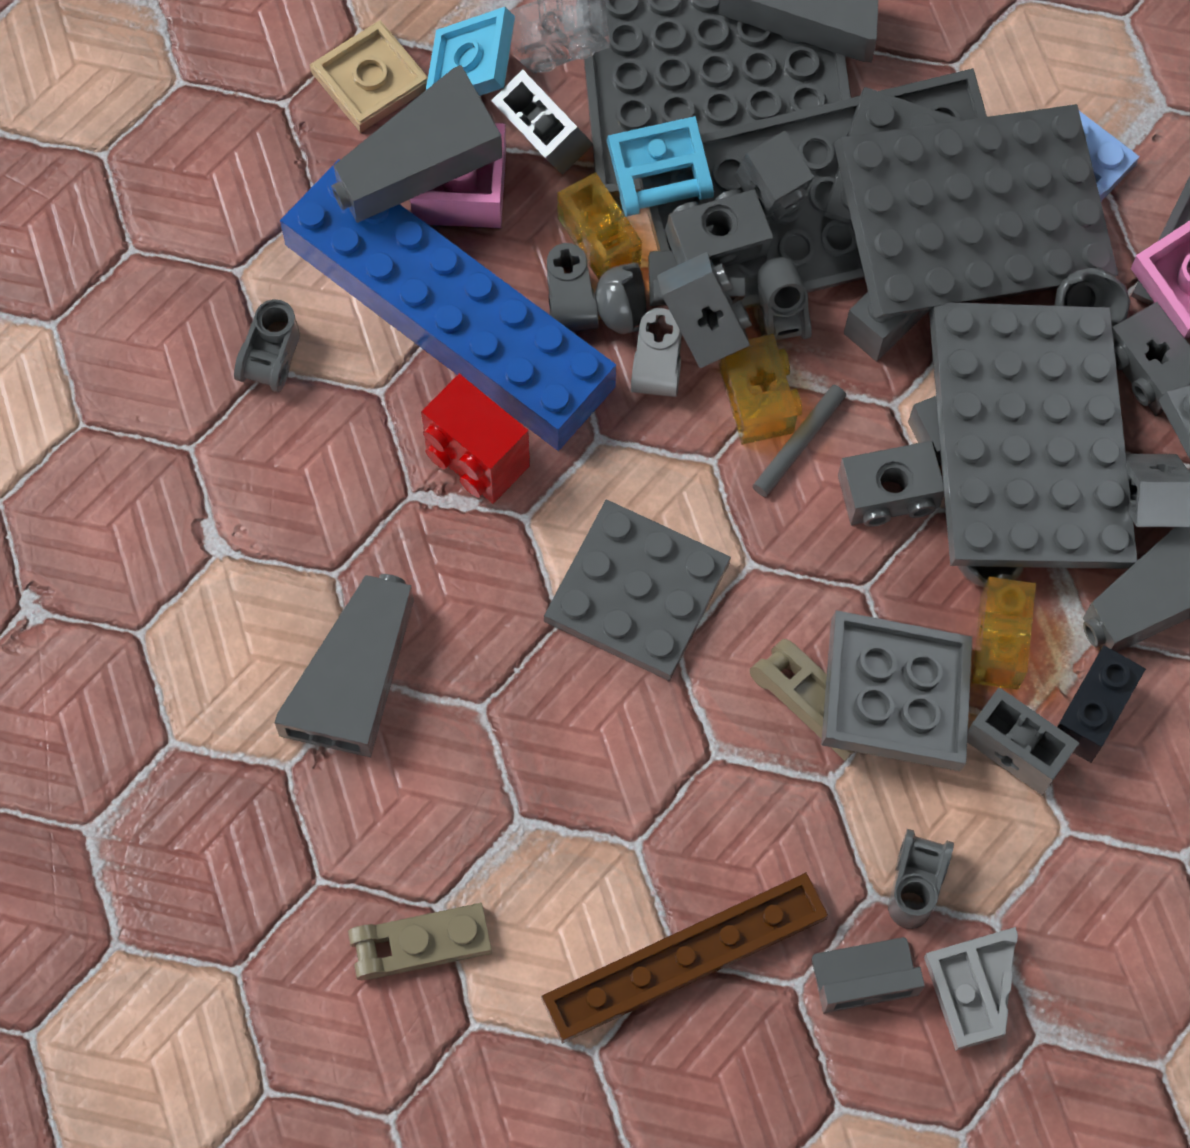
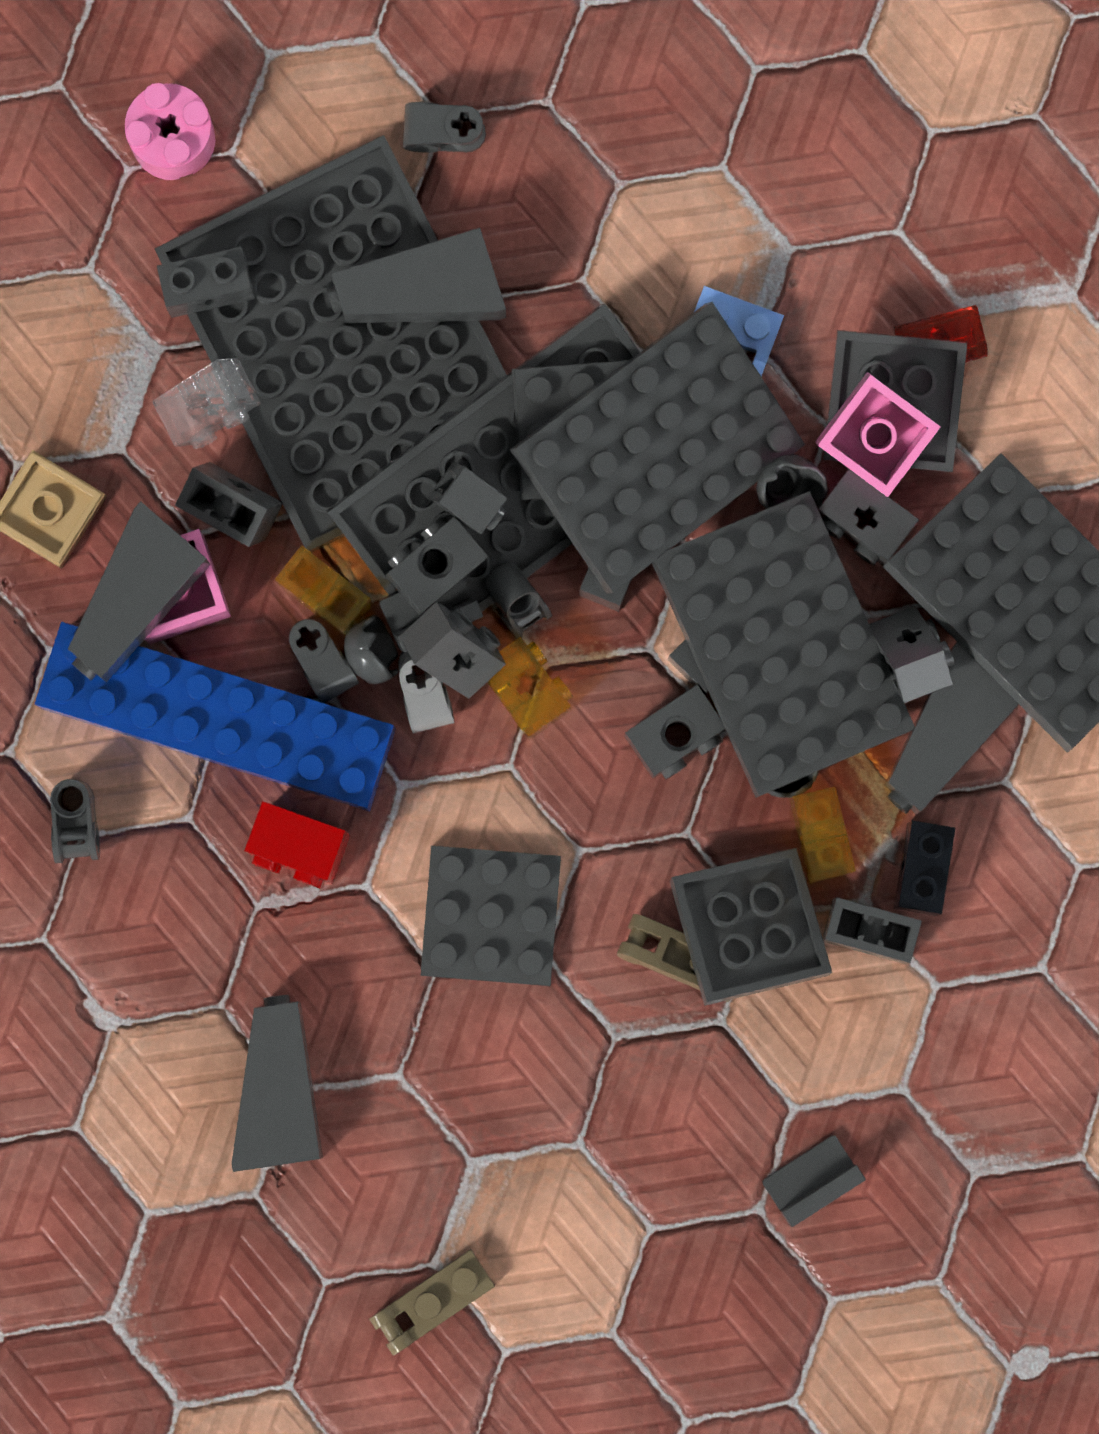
camera: 20 degrees left, 15 degrees up
medium azure plate [426,7,515,96] -> none
reddish brown plate [541,872,828,1044] -> none
medium azure plate [607,116,714,217] -> none
dark grey bar [752,385,846,497] -> none
dark grey piece [888,829,954,929] -> none
light grey wing [924,927,1018,1051] -> none

